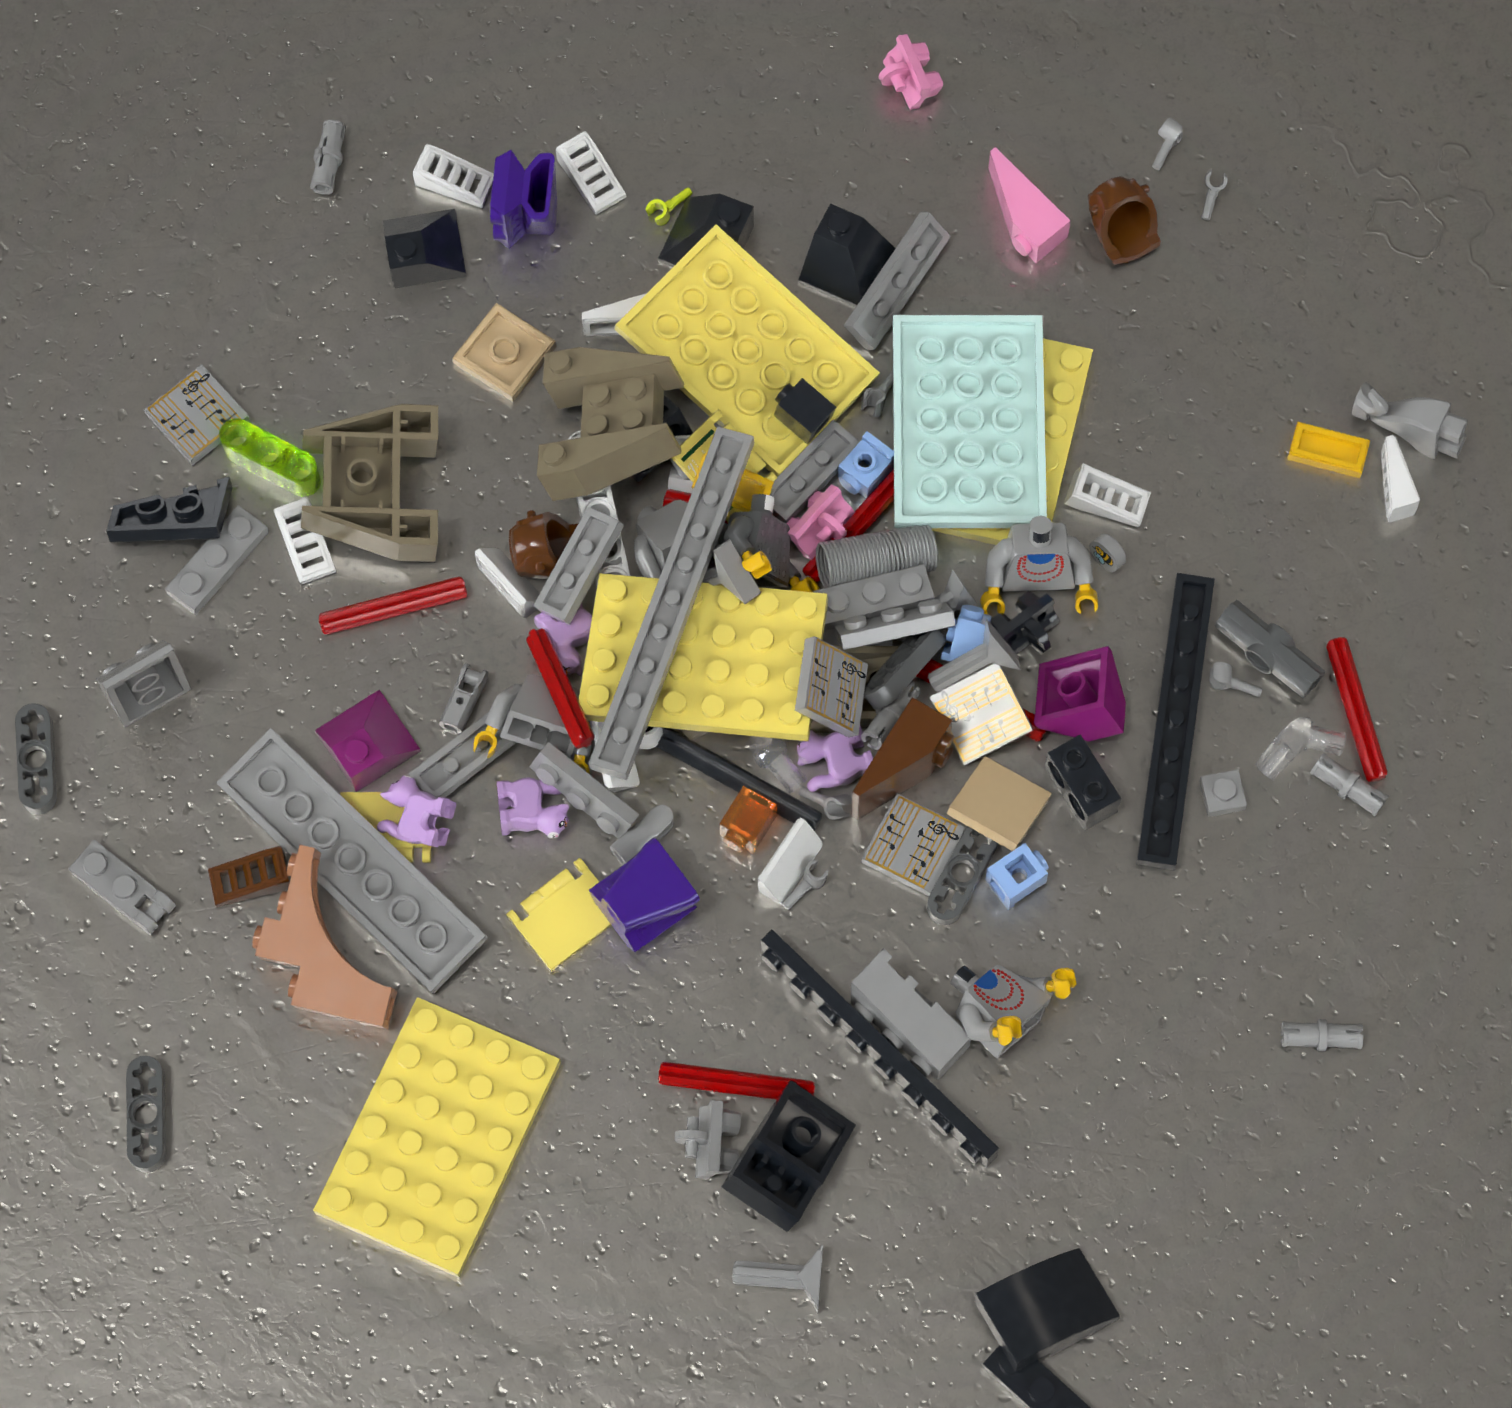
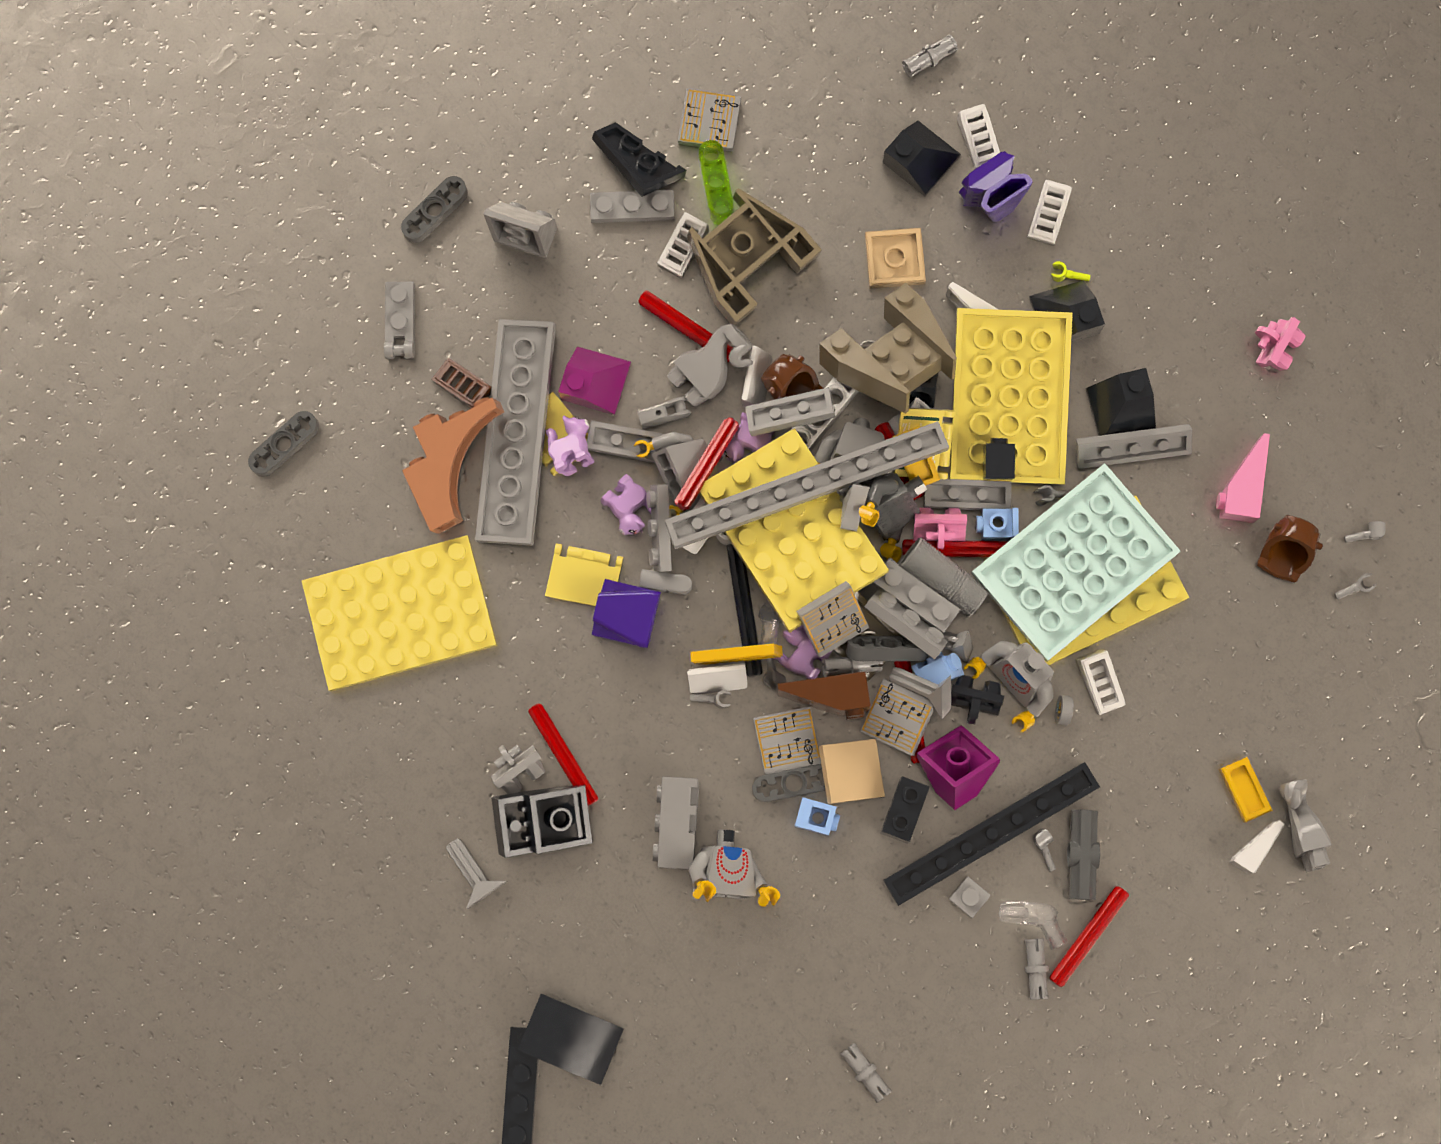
camera: 55 degrees right, 10 degrees up
clear orange brick [719,786,777,854] -> none
black plate [761,929,999,1168] -> none
none -> light grey hips [667,324,753,406]
none -> yellow tile [690,643,783,665]

